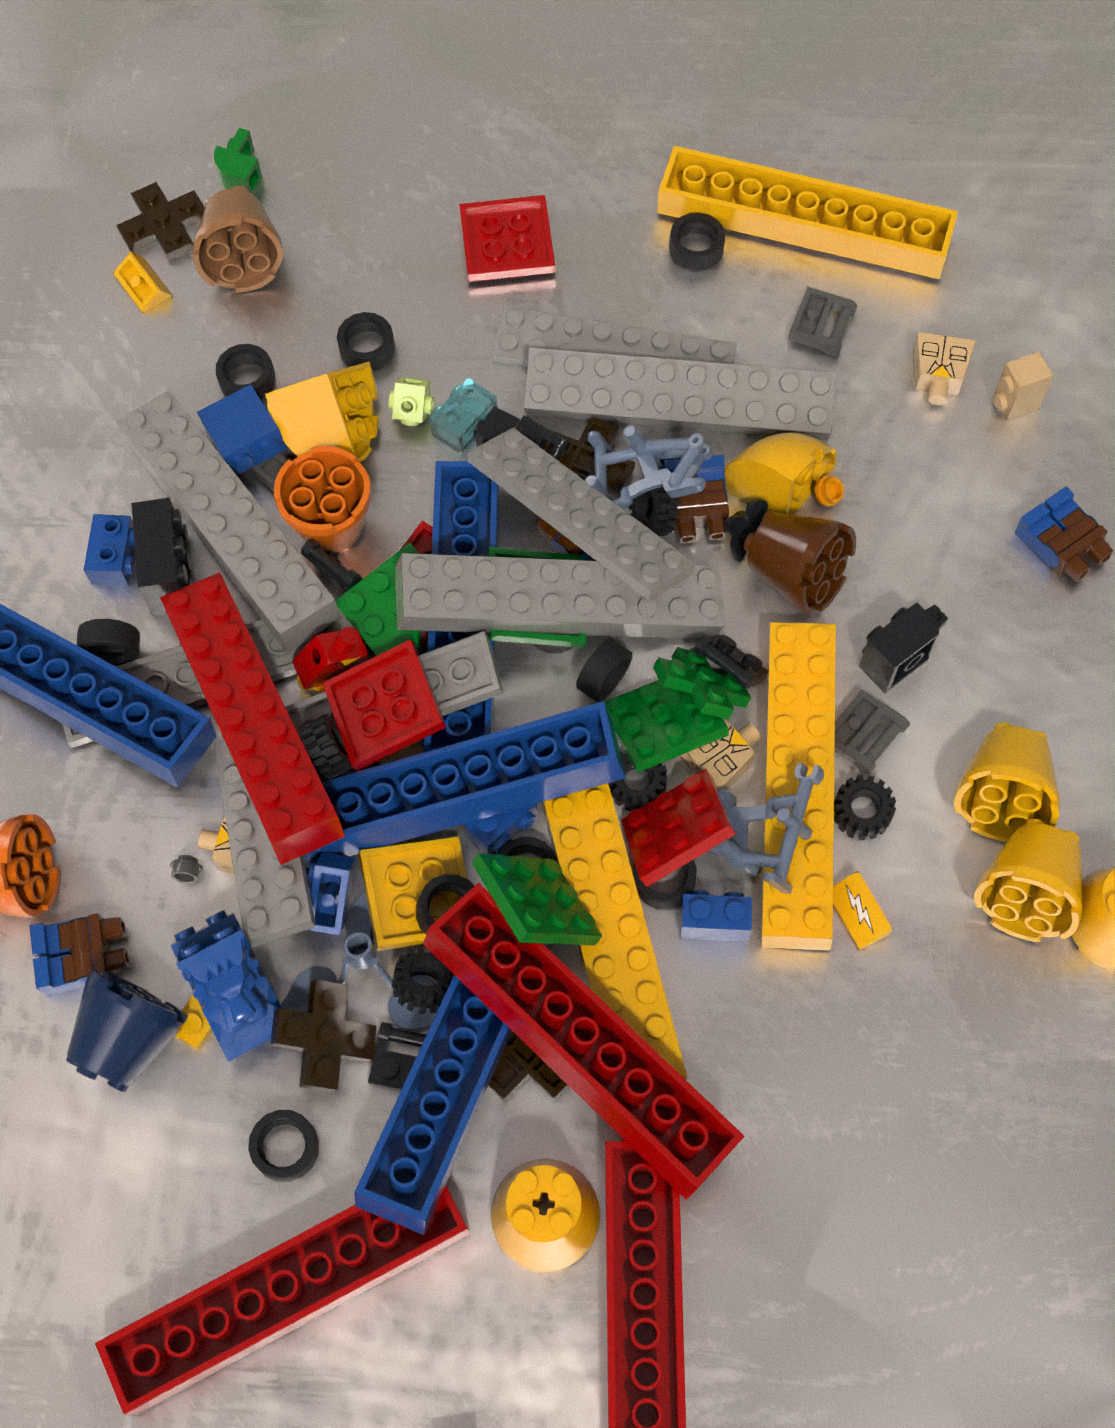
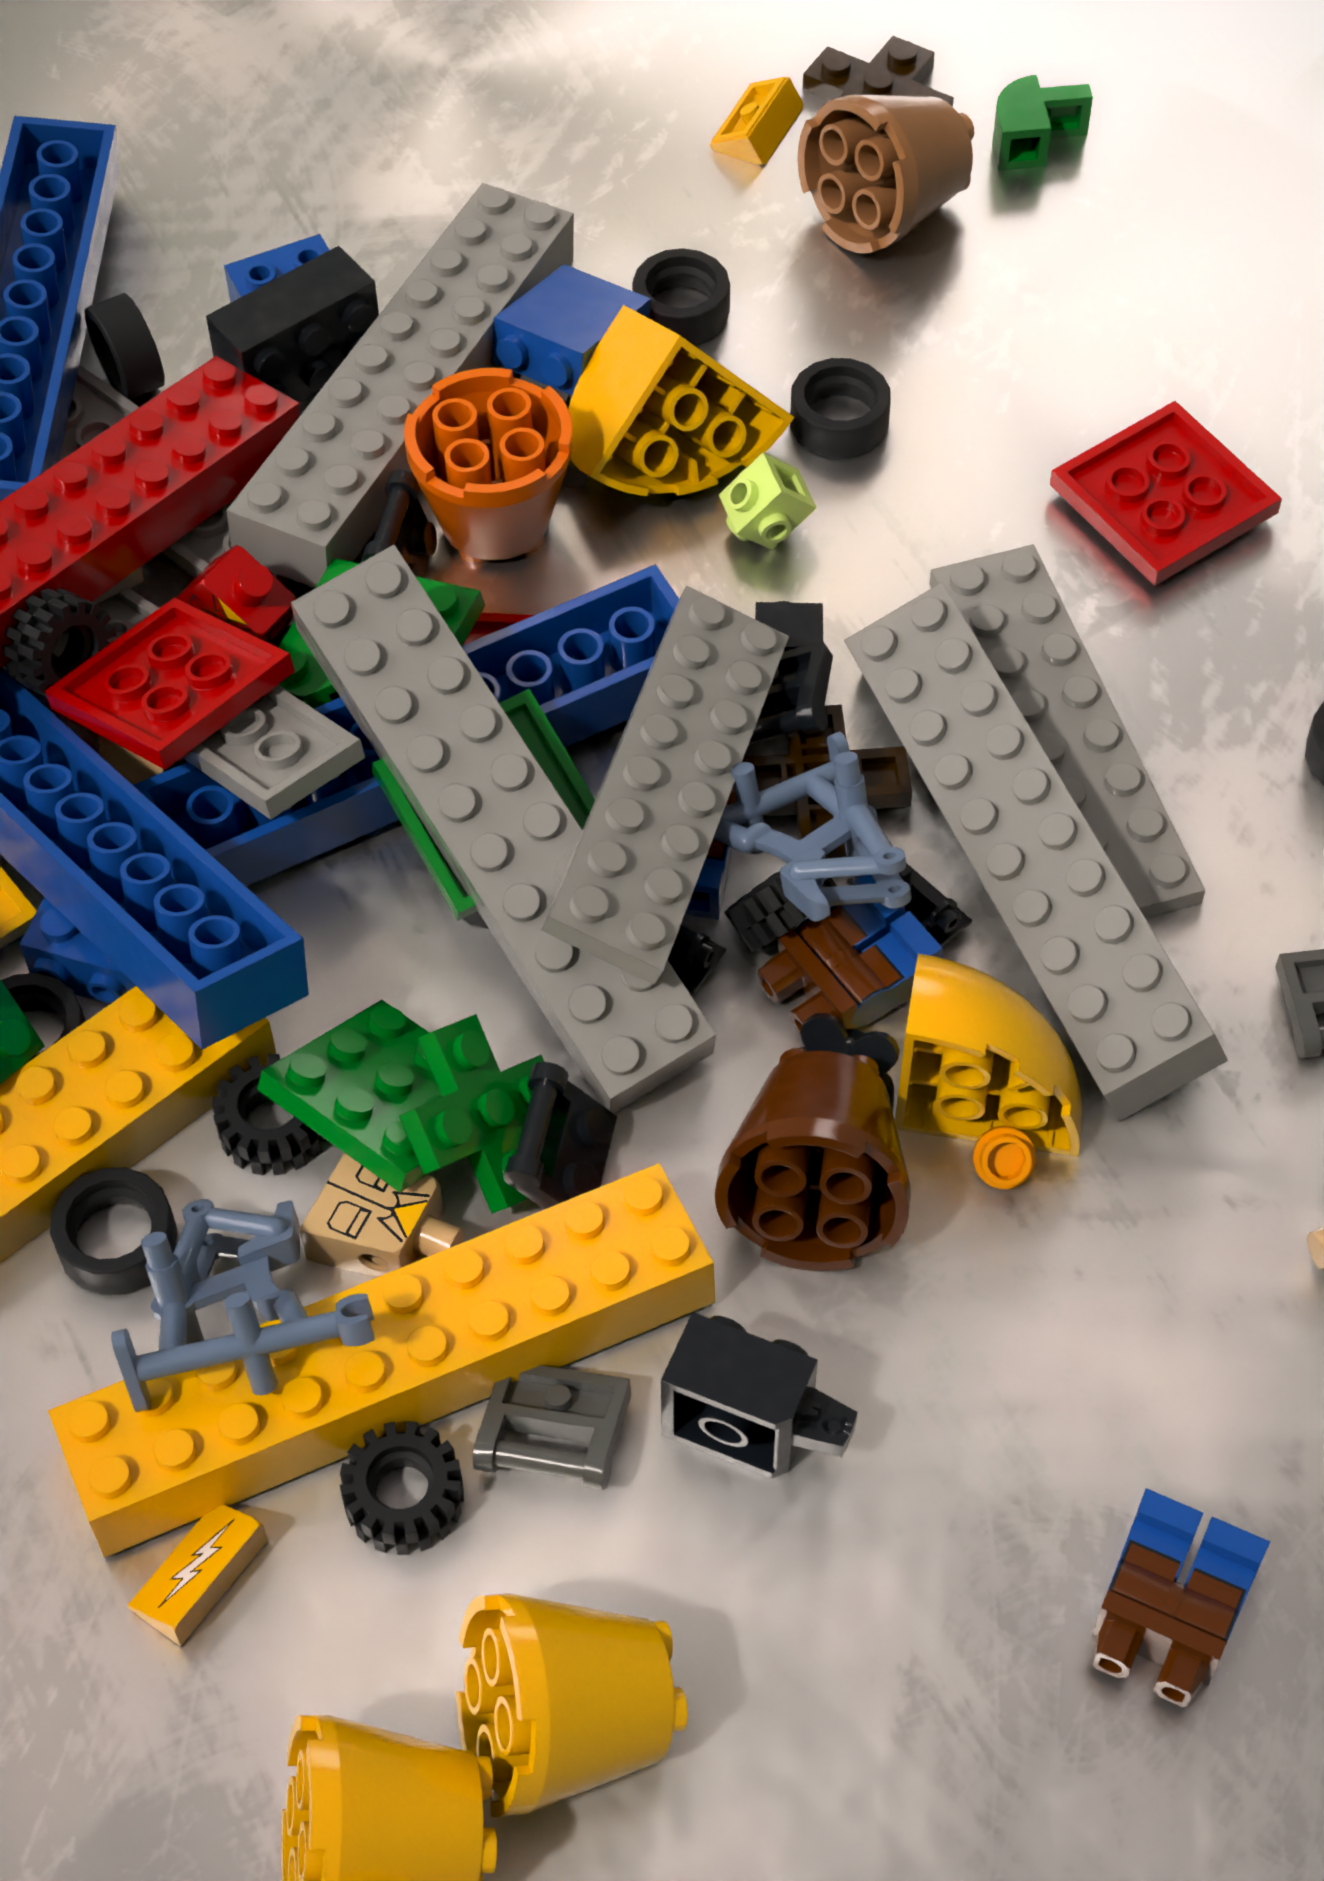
camera: 60 degrees right, 10 degrees down
clear light blue brick [430,378,498,454] -> none
black tyre [576,638,633,702] -> none
red plate [621,769,736,887] -> none
blue brick [680,890,752,942] -> none

